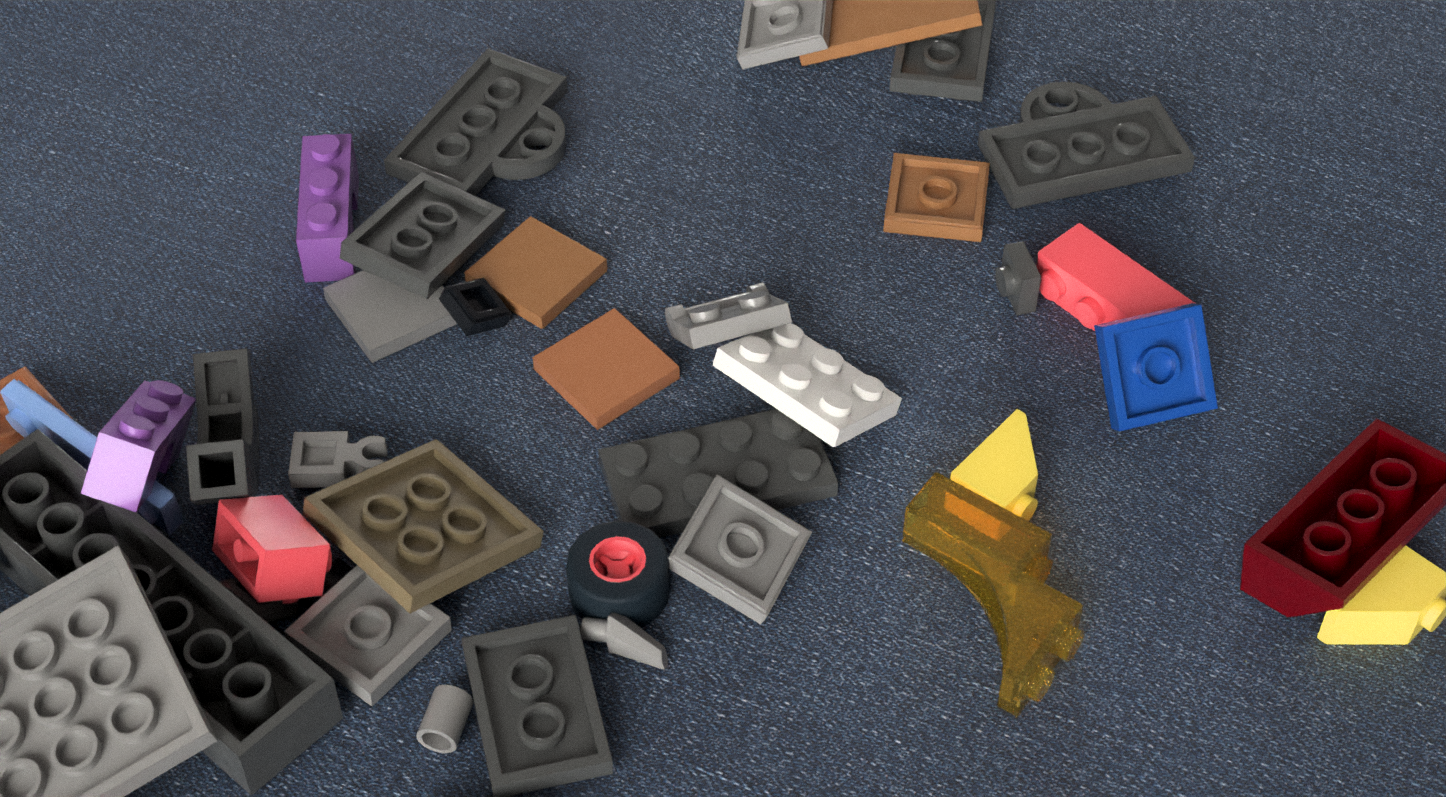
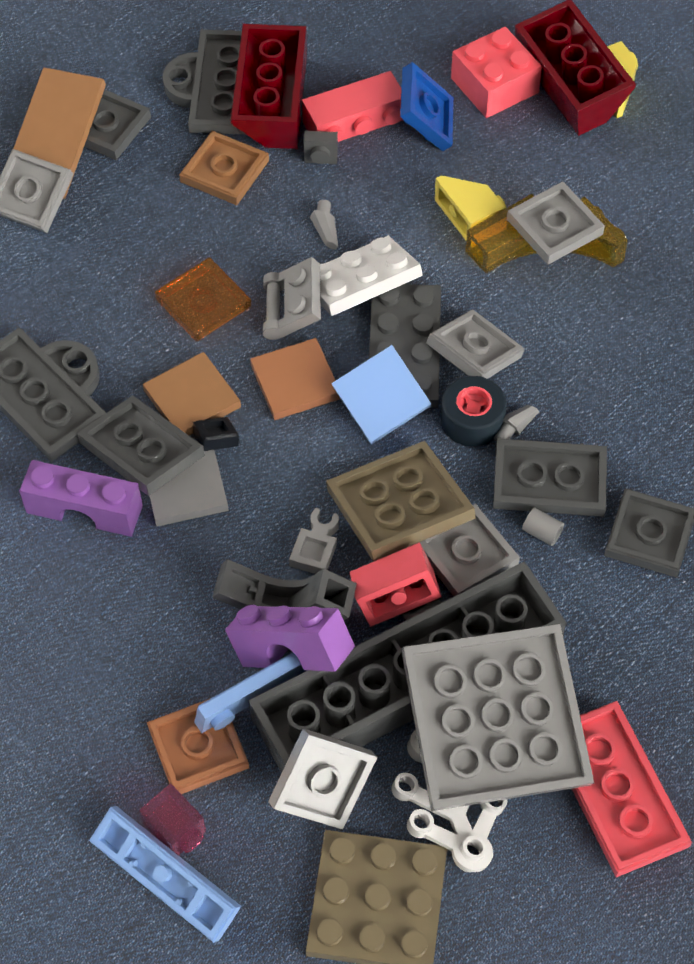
camera: 70 degrees left, 10 degrees up
none -> clear orange tile [155,257,251,342]
none -> dark red slope [231,24,307,149]
none -> light grey bar [310,200,338,250]
none -> light blue tile [332,345,431,445]
none -> coral brick [451,26,542,118]
none -> light grey plate [507,182,605,265]

